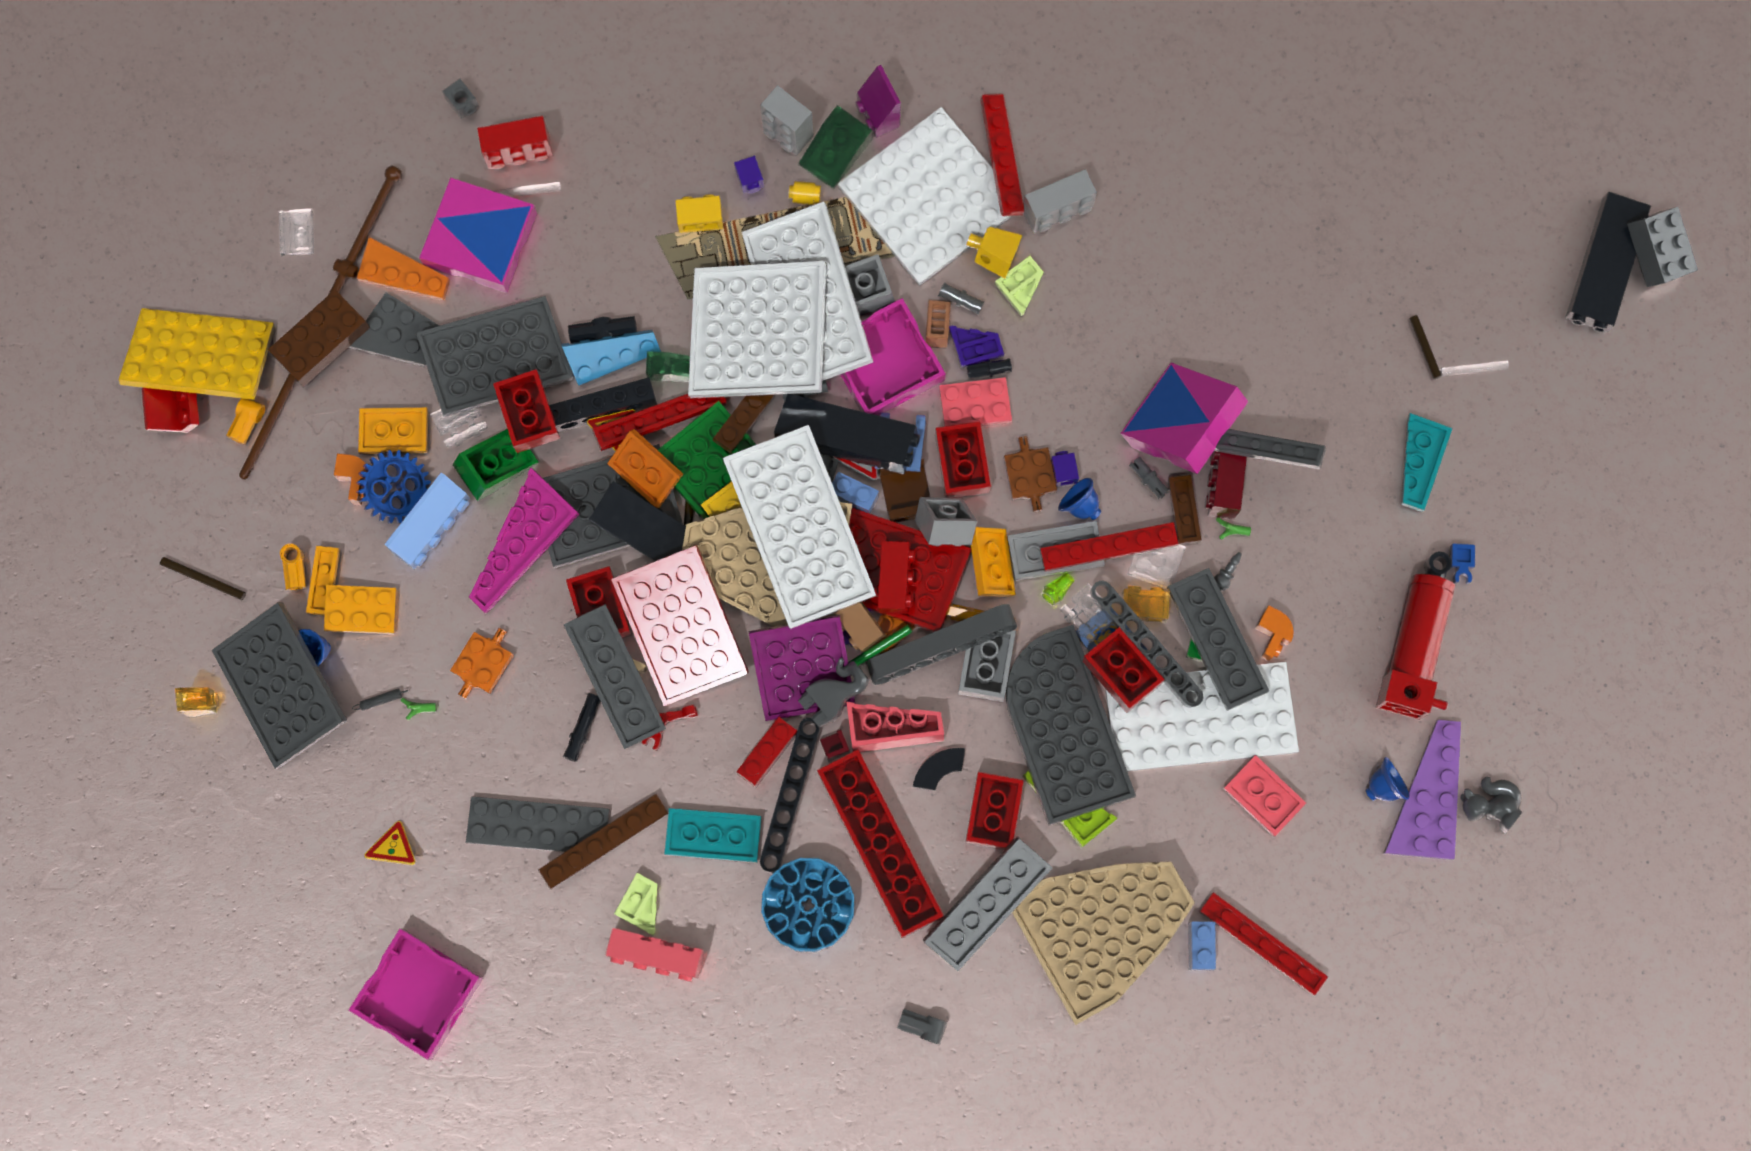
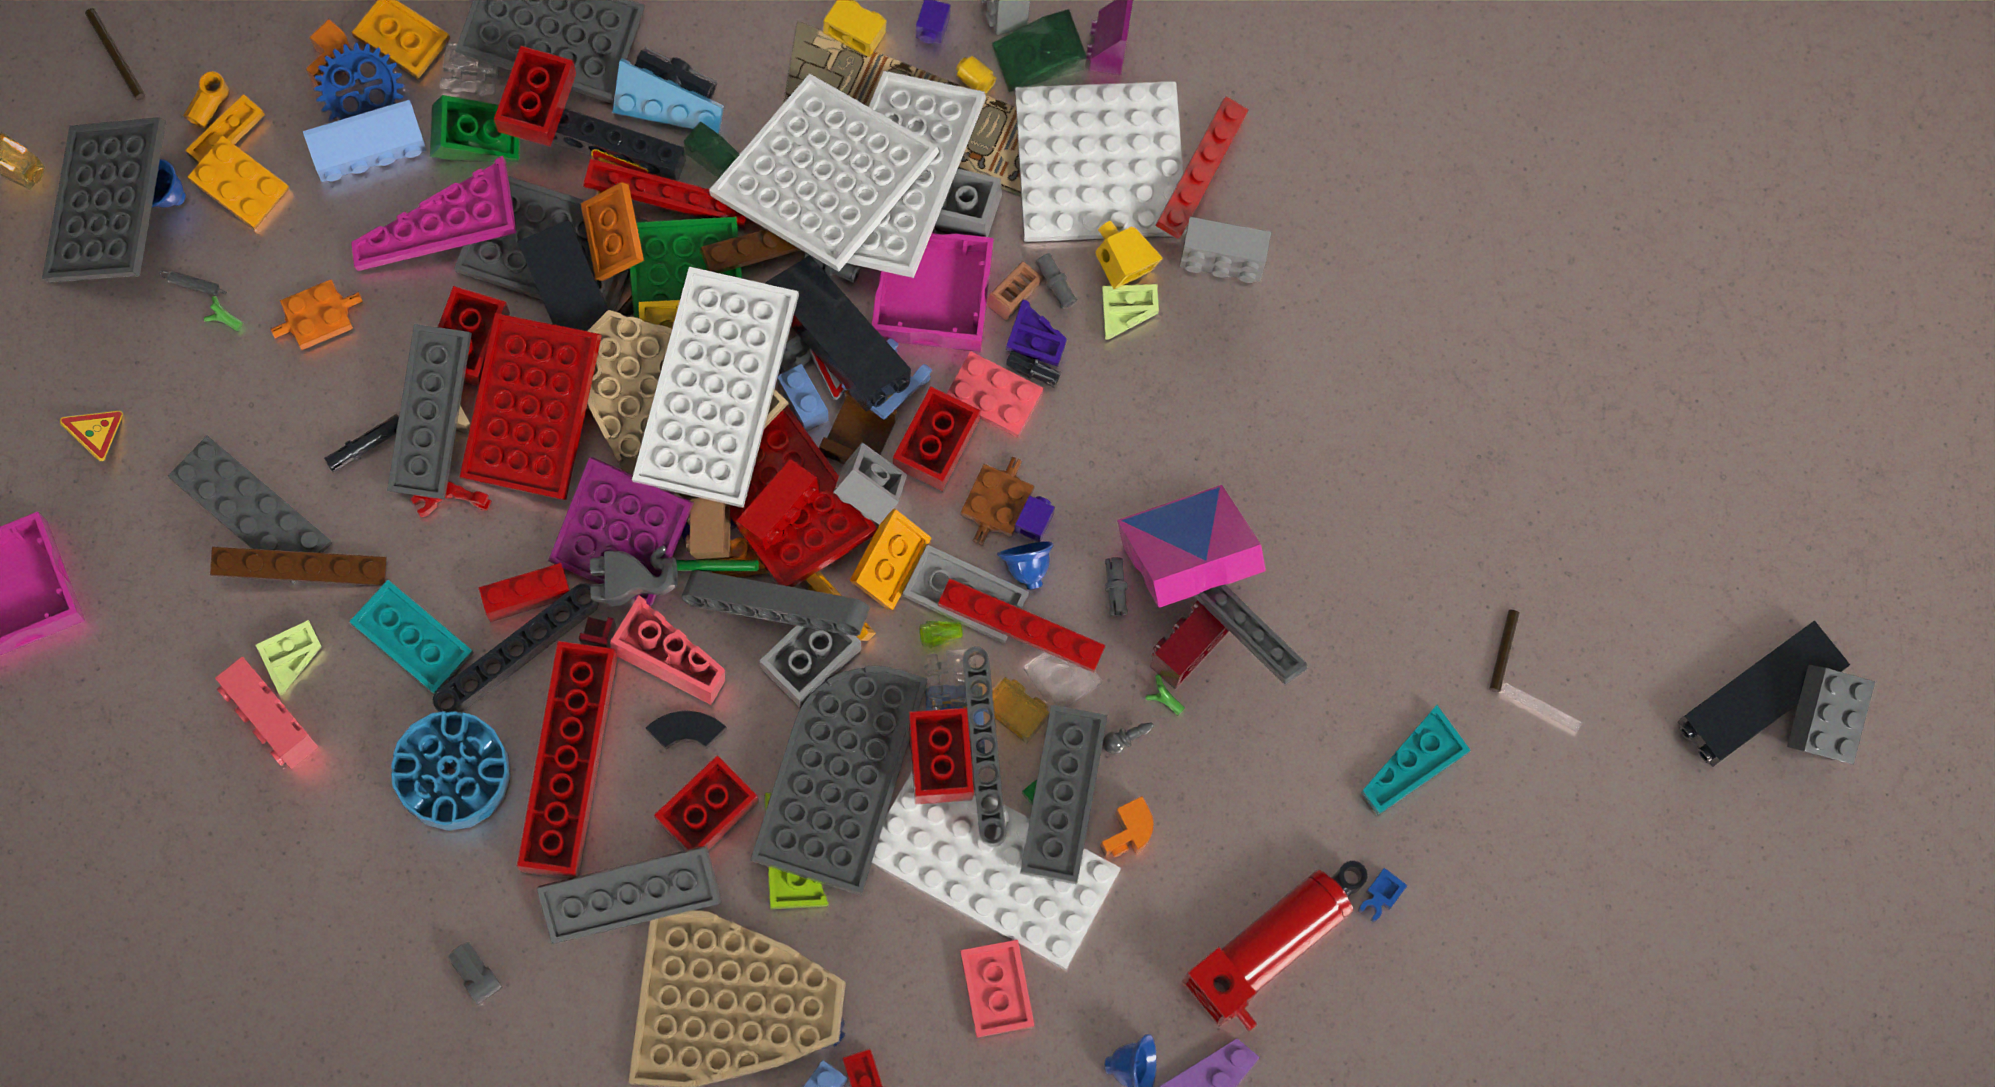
camera: 30 degrees right, 5 degrees down
reddish brown plate [1168,475,1202,545] -> none

